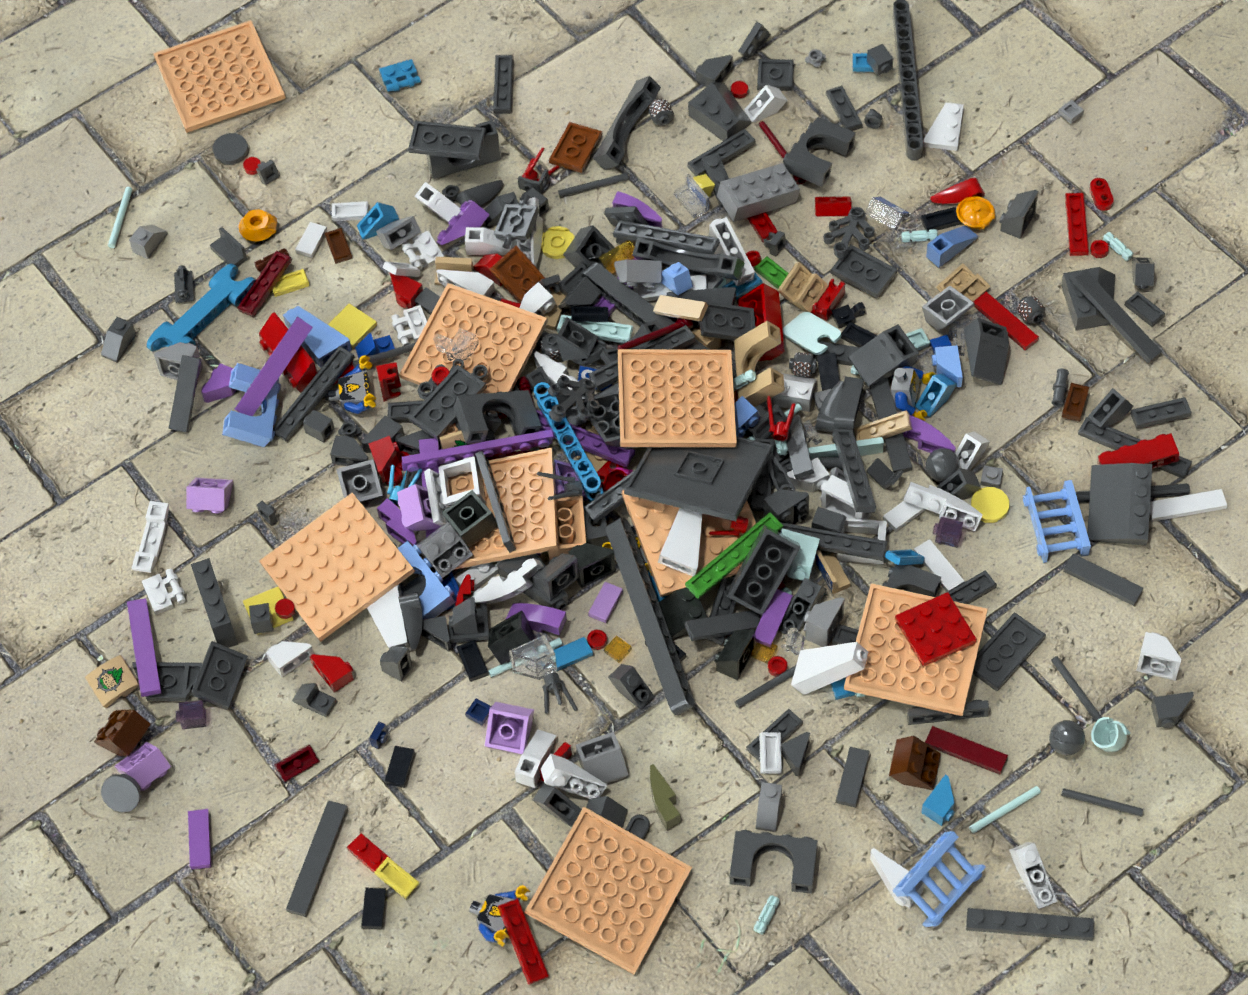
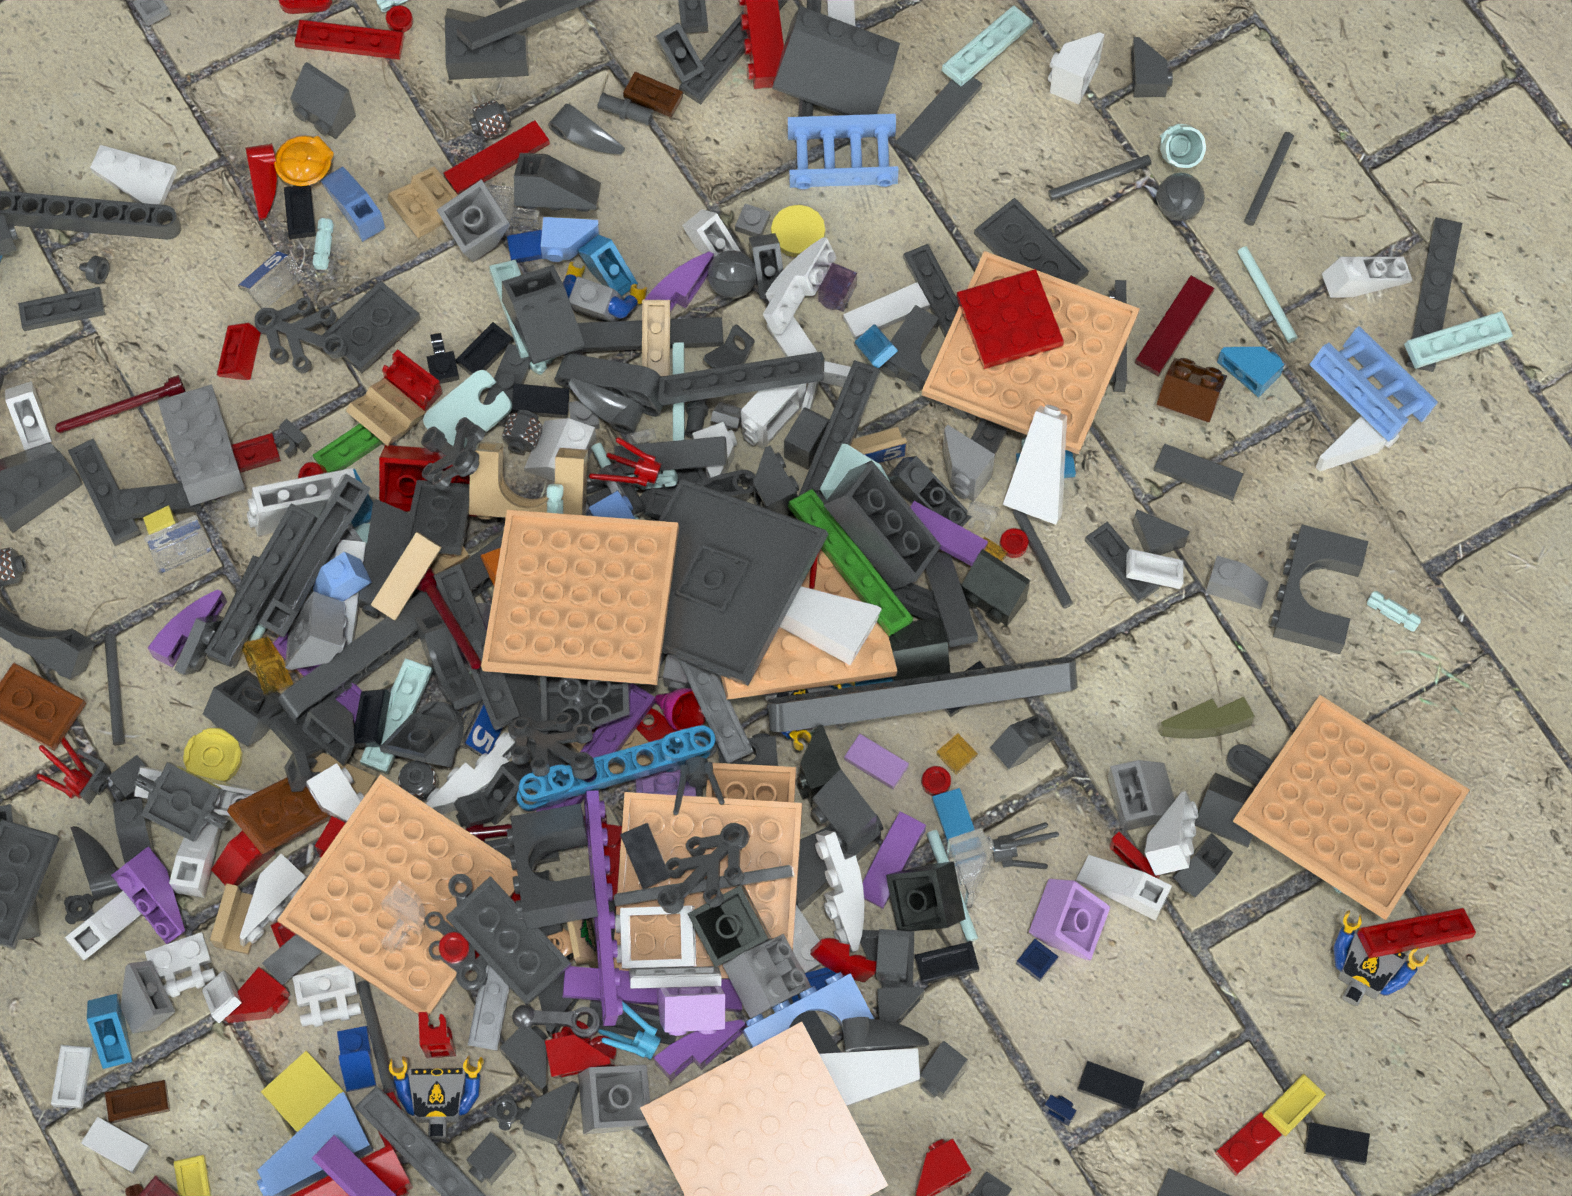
camera: 85 degrees left, 10 degrees up
dark grey arch [783,117,856,187] -> none
none -> dark grey plant [421,417,485,490]
none -> flat silver piece [512,1005,601,1038]
none -> dark grey piece [548,103,625,154]
none -> black tile [620,823,671,889]
none -> dark grey plant [658,823,750,914]
none -> light aqua tile [941,5,1033,86]
none -> light aqua tile [1404,311,1513,369]

